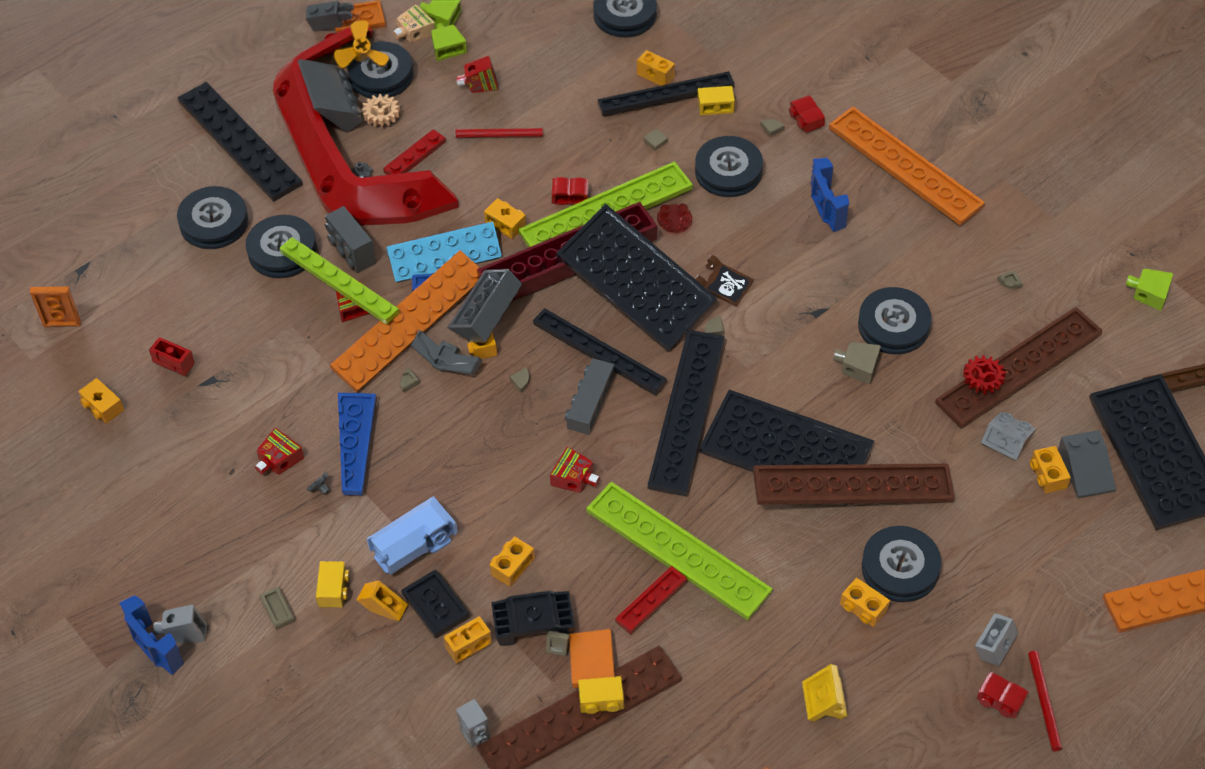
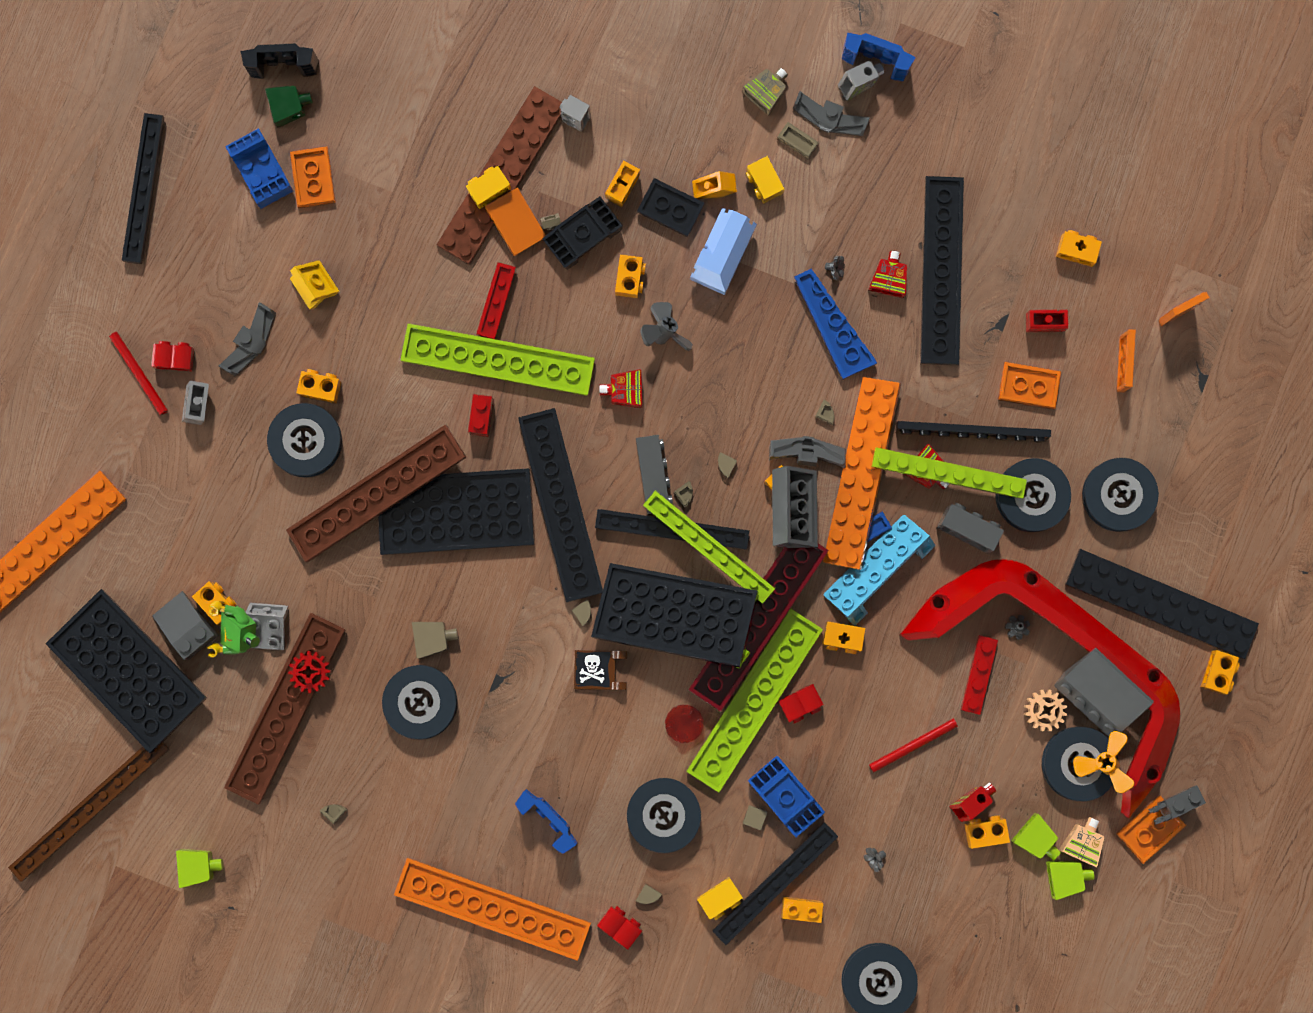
camera: 150 degrees right, 30 degrees up
none -> bright green torso [208,601,260,657]
none -> dark grey plate [218,302,276,376]
none -> red brick [468,394,494,437]
none -> dark grey piece [640,302,693,351]
none -> lime plate [643,490,775,604]
none -> dark tan tile [674,481,693,508]
none -> dark tan torso [742,68,788,116]
none -> blue plate [748,756,825,837]
none -> dark grey plate [793,91,870,136]
none -> dark grey plant [864,847,886,872]
none -> black plate [895,421,1051,442]
none -> black plate [920,176,964,365]
none -> light orange brick [965,815,1010,849]
none -> orange tile [998,362,1061,409]
none -> orange tile [1117,329,1136,393]
none -> light orange brick [1200,650,1240,695]

